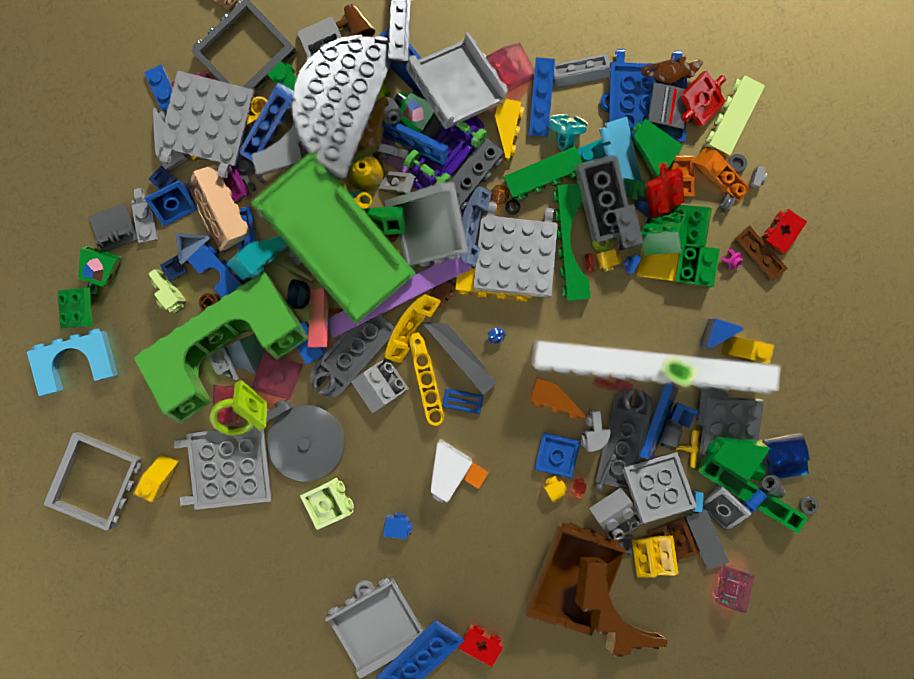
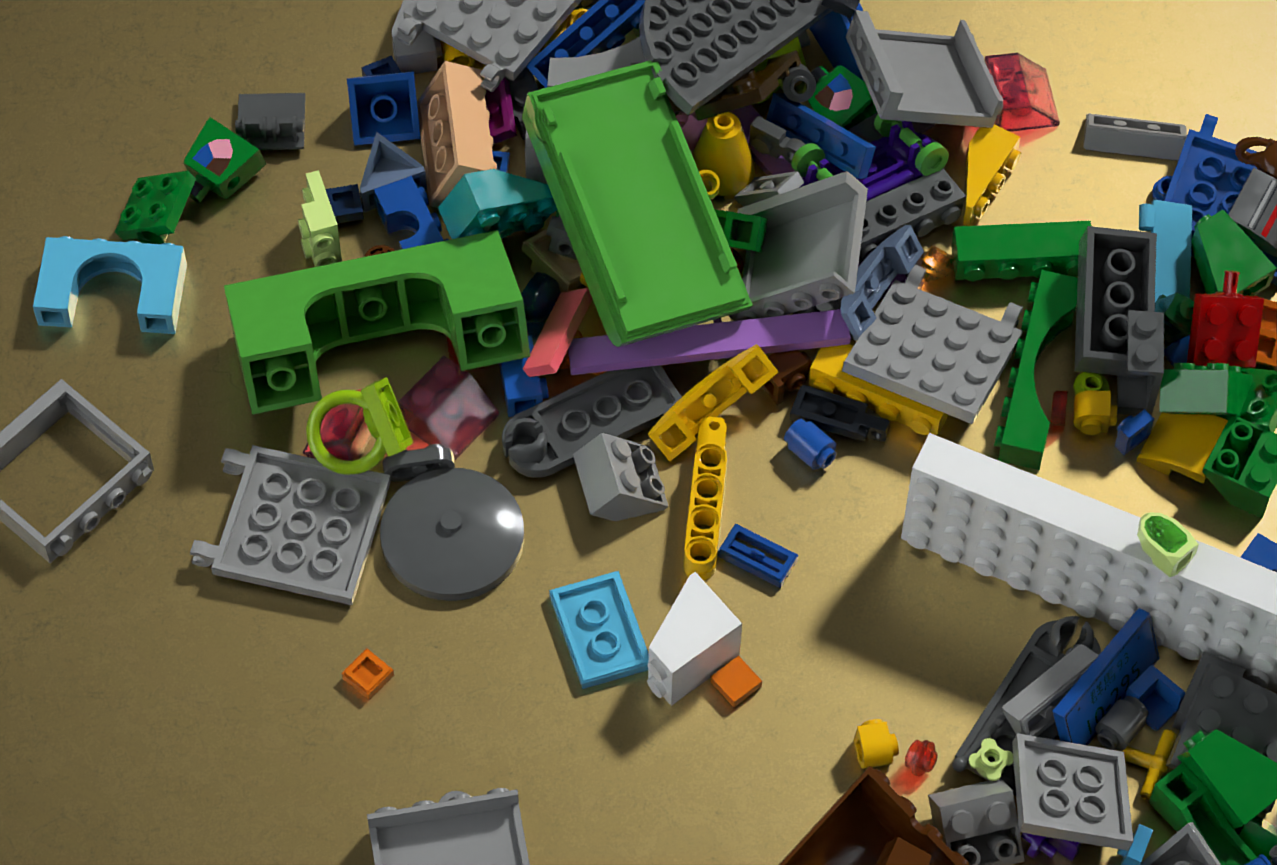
camera: 20 degrees right, 30 degrees down
light grey hinge [131,188,158,243] -> none
yellow slope [134,454,179,502] -> none
light grey slope [207,346,239,380] -> none
sand blue slope [225,333,267,374] -> none
yellowish green plate [300,478,354,530] -> none
blue brick [384,513,413,539] -> none
dark grey wedge [423,322,497,395] -> none
blue plate [487,327,506,344] -> none
black hinge [505,199,521,215] -> none
blue plate [529,57,555,137] -> none
orange slope [529,377,586,420] -> none
blue plate [534,432,581,479] -> none
teal tile [549,114,587,151] -> none
light grey brick [580,409,610,452] -> none
clear red slope [592,376,633,391] -> none
none -> orange tile [342,648,394,700]
none -> medium azure tile [549,571,649,689]
none -> blue brick [784,419,837,470]
none -> black hinge [790,385,890,442]
none -> yellowish green plate [969,738,1014,781]
none -> light grey slope [1002,644,1099,737]

